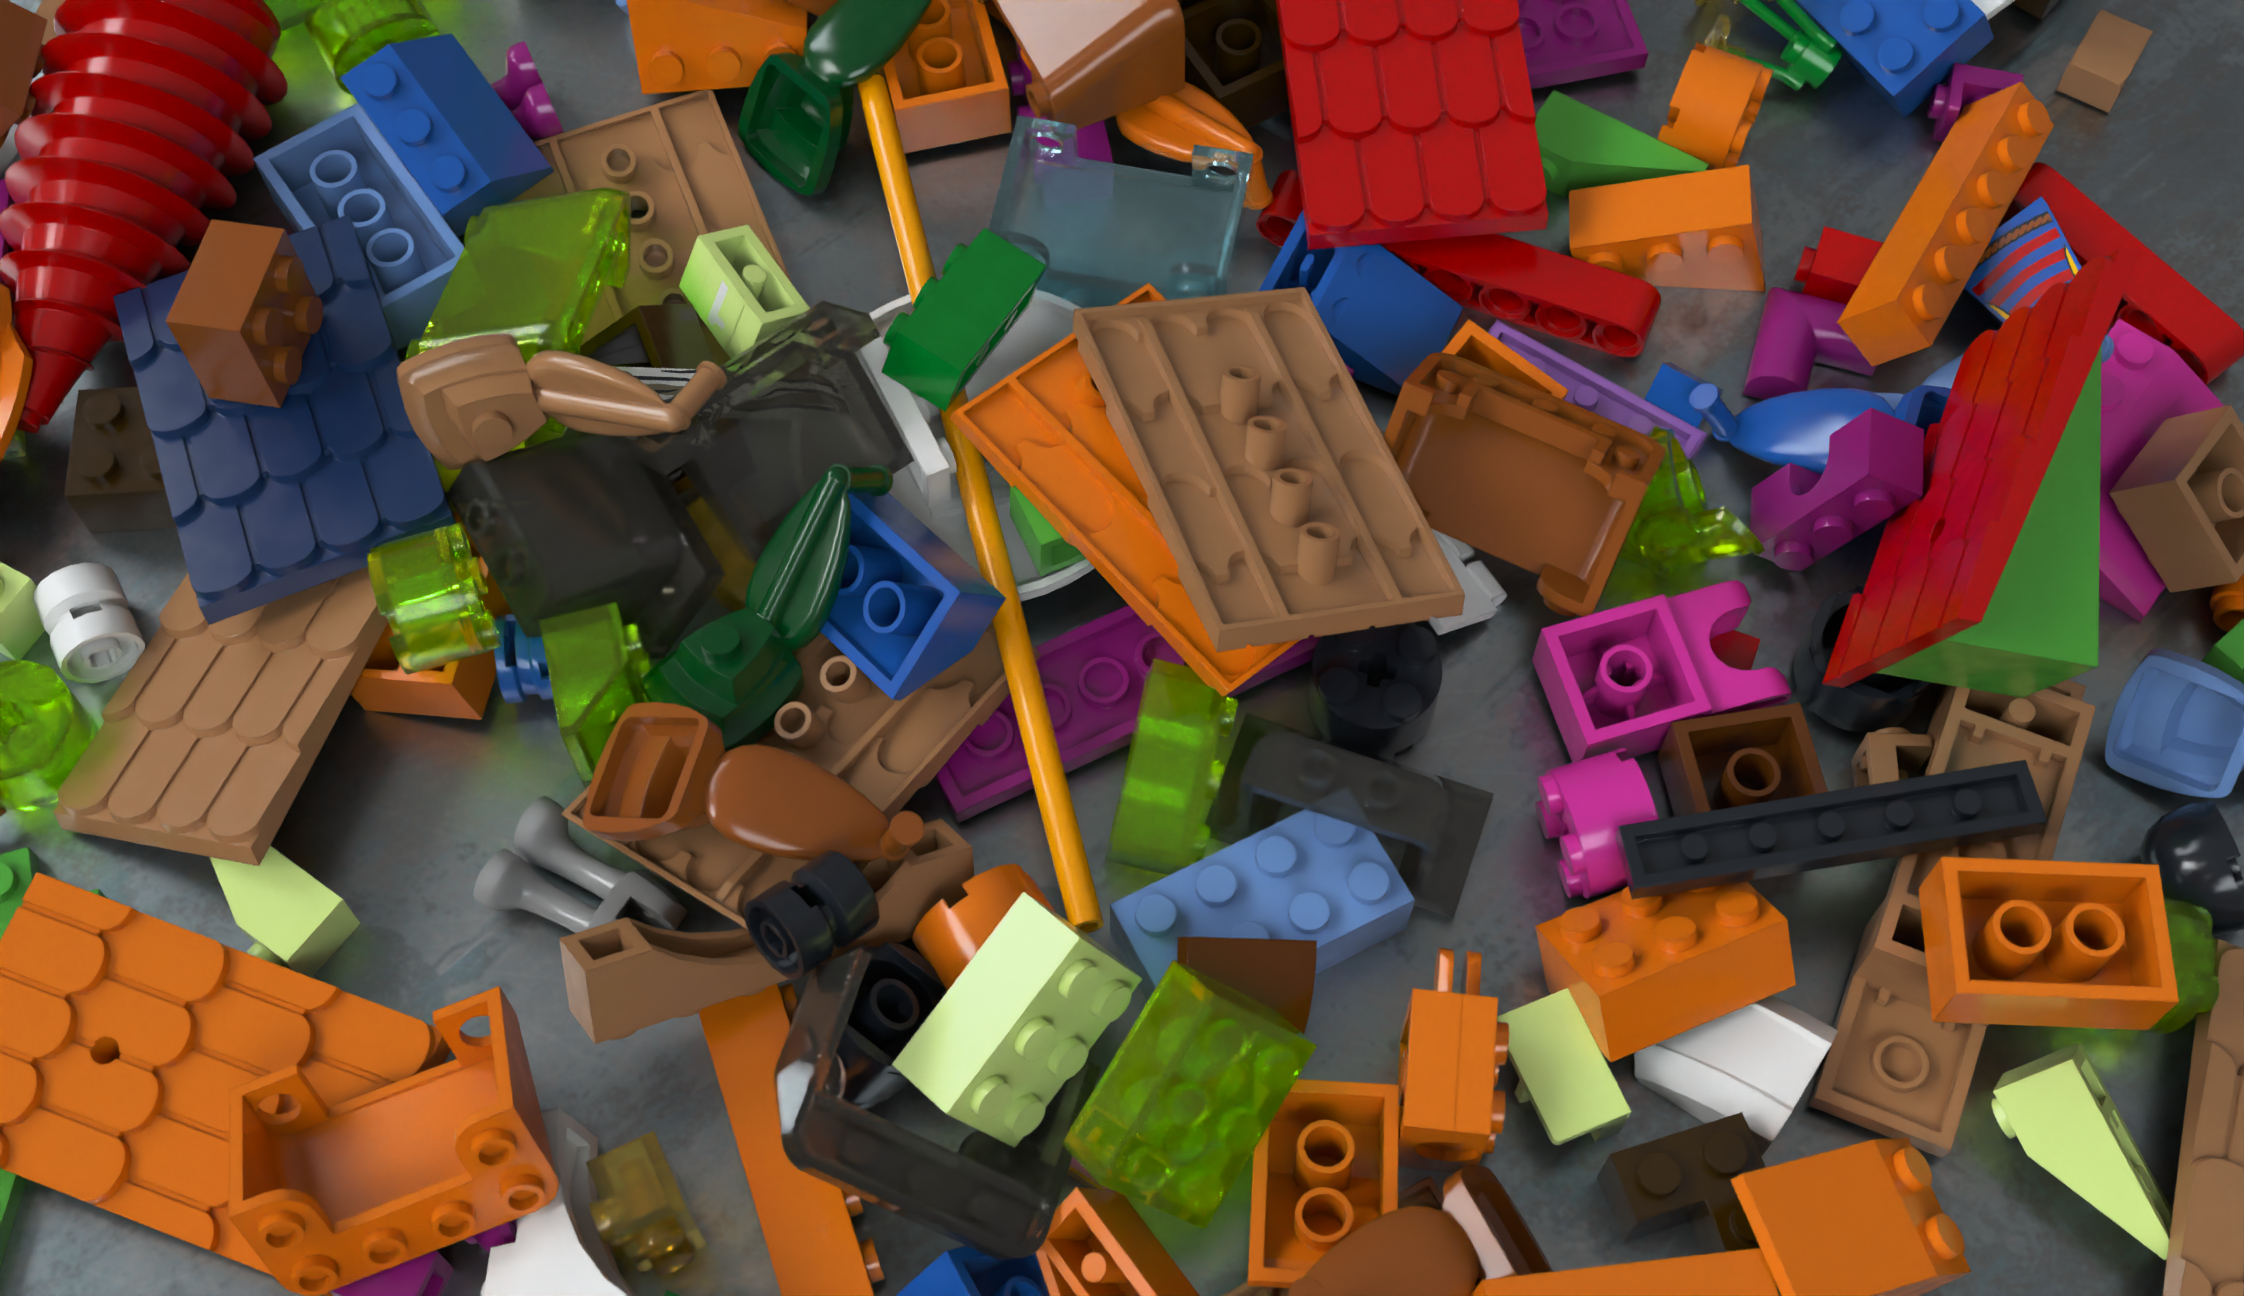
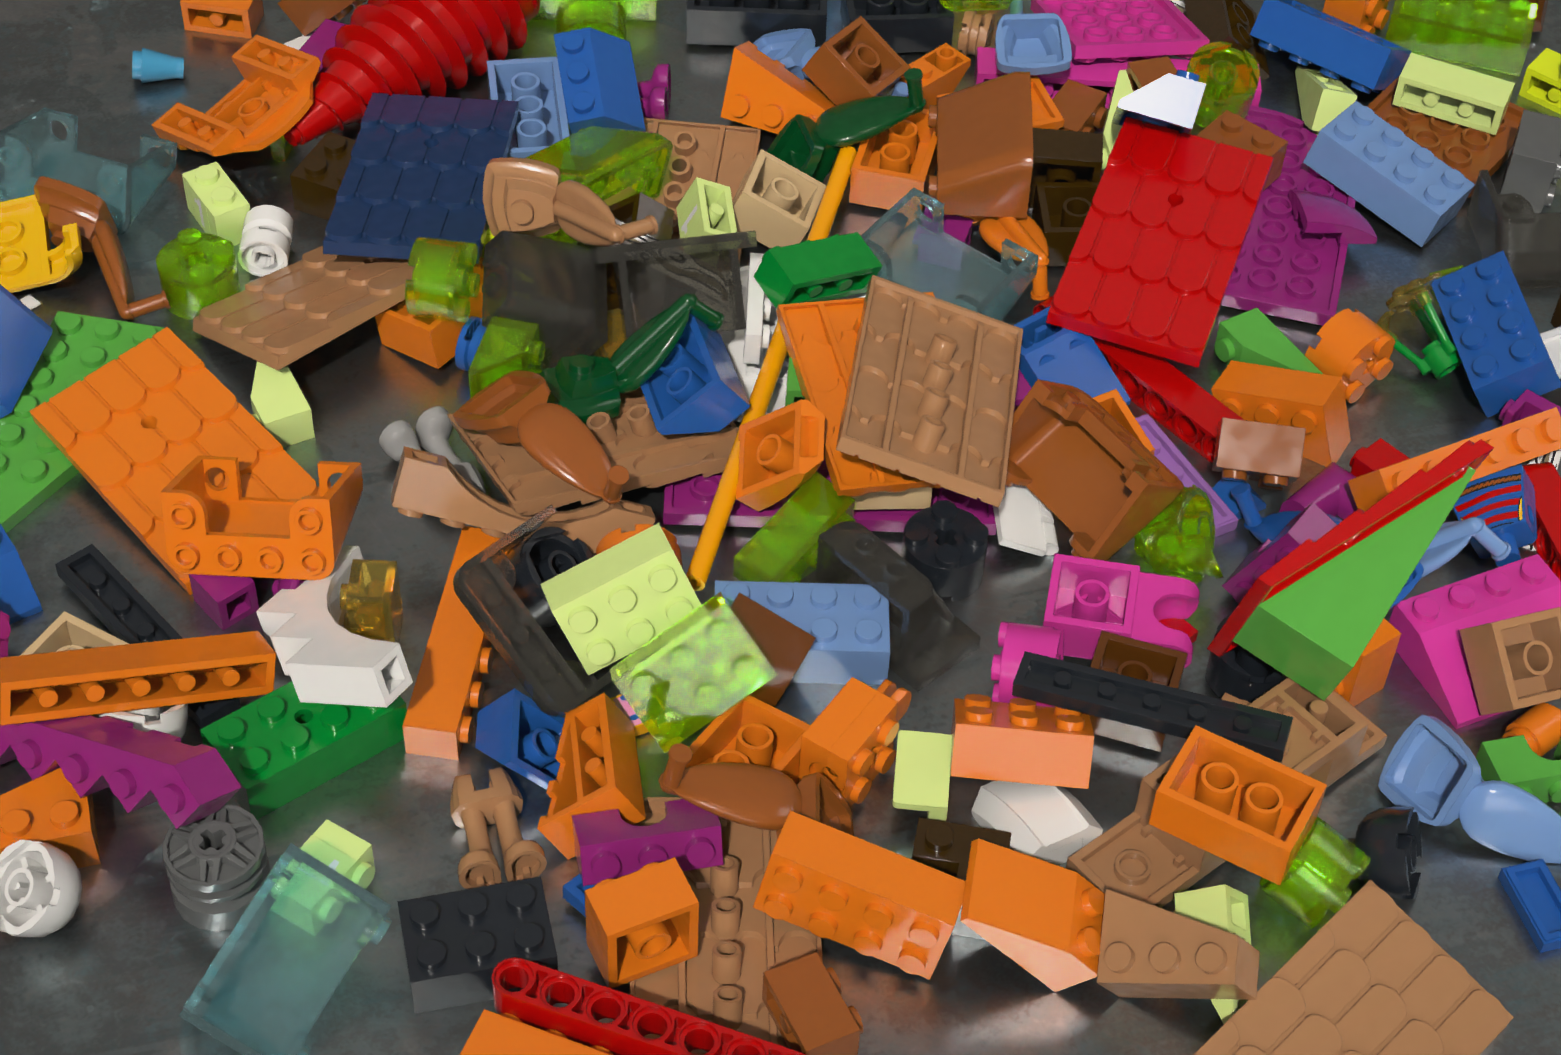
camera: 25 degrees right, 15 degrees down
dark orange brick [165,219,323,408] -> none
black wheel [744,850,880,980] -> none
none -> tan brick [733,149,826,249]
none -> orange slope [736,399,825,512]
none -> medium nougat wedge [1097,889,1260,1000]
none -> brick [1212,418,1306,491]

